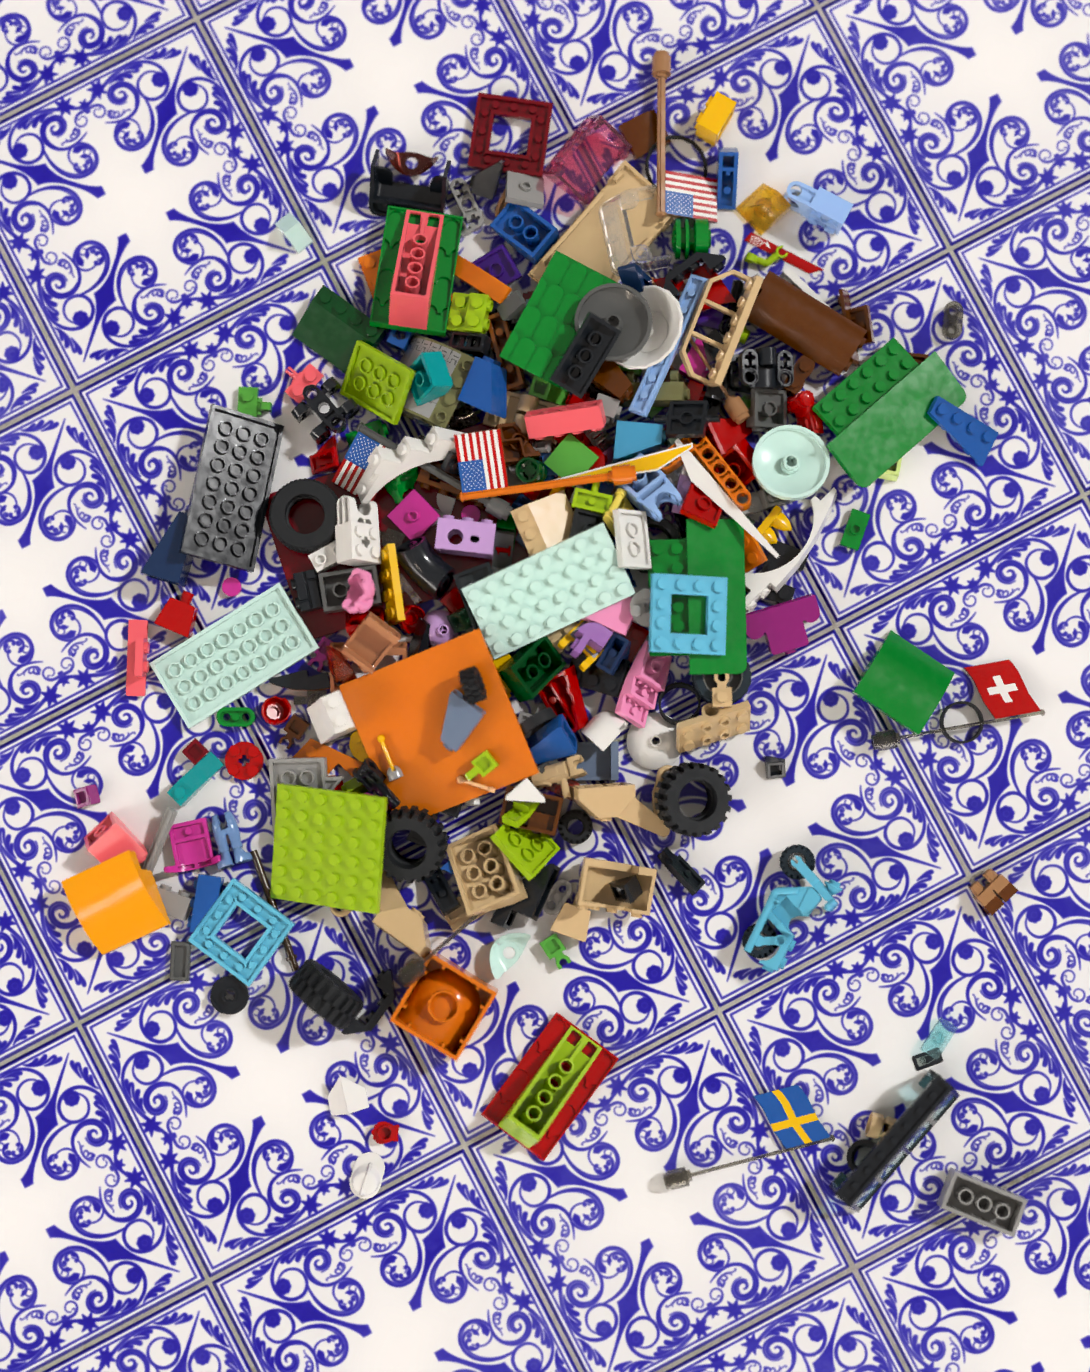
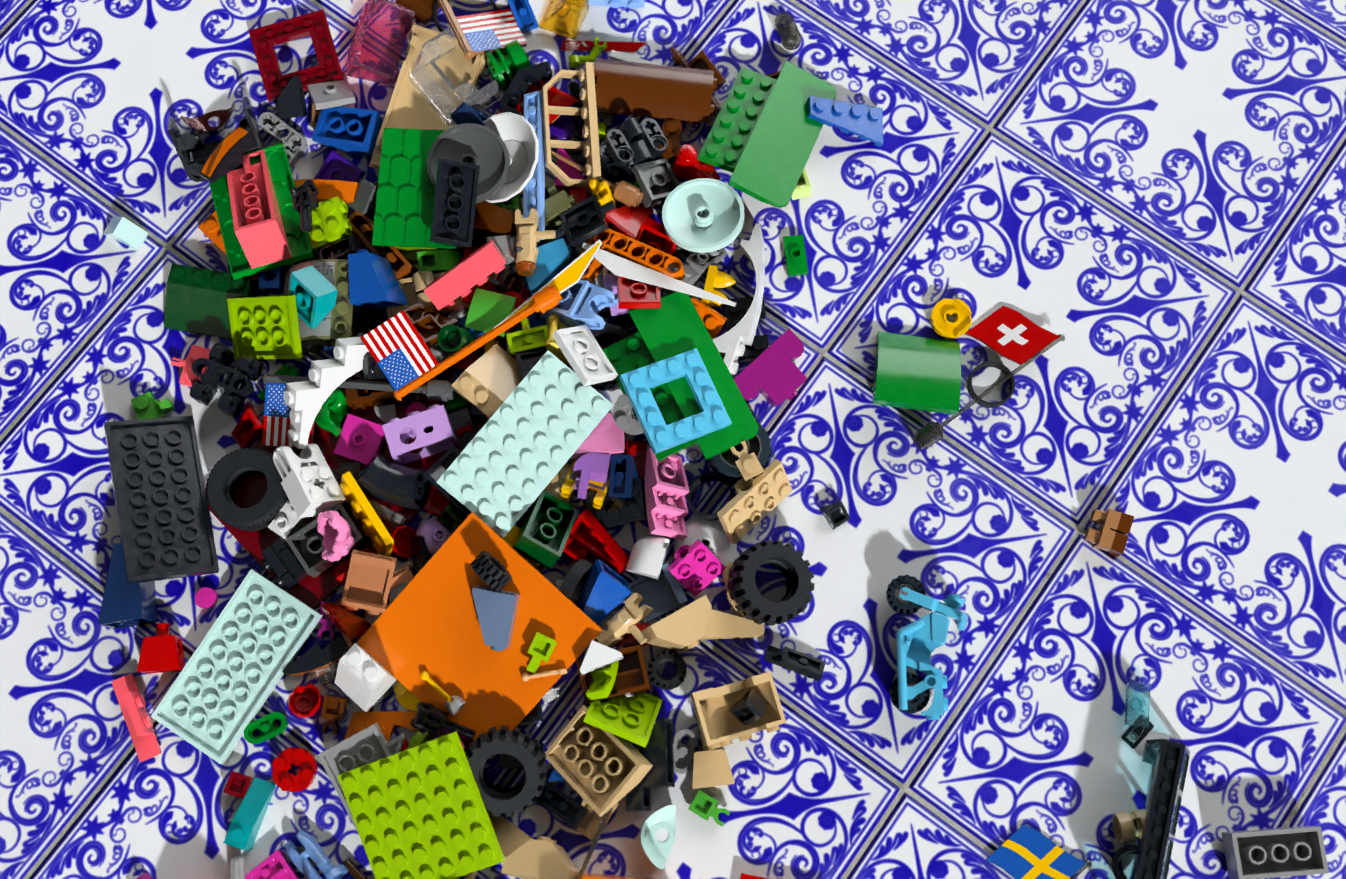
camera: 25 degrees left, 10 degrees down
none -> black slope [199,125,257,183]
none -> black connector [290,179,318,232]
none -> tan piece [510,208,556,276]
none -> yellow hinge [589,178,617,210]
none -> dark pink plate [667,539,726,597]
none -> yellow plate [930,298,972,340]

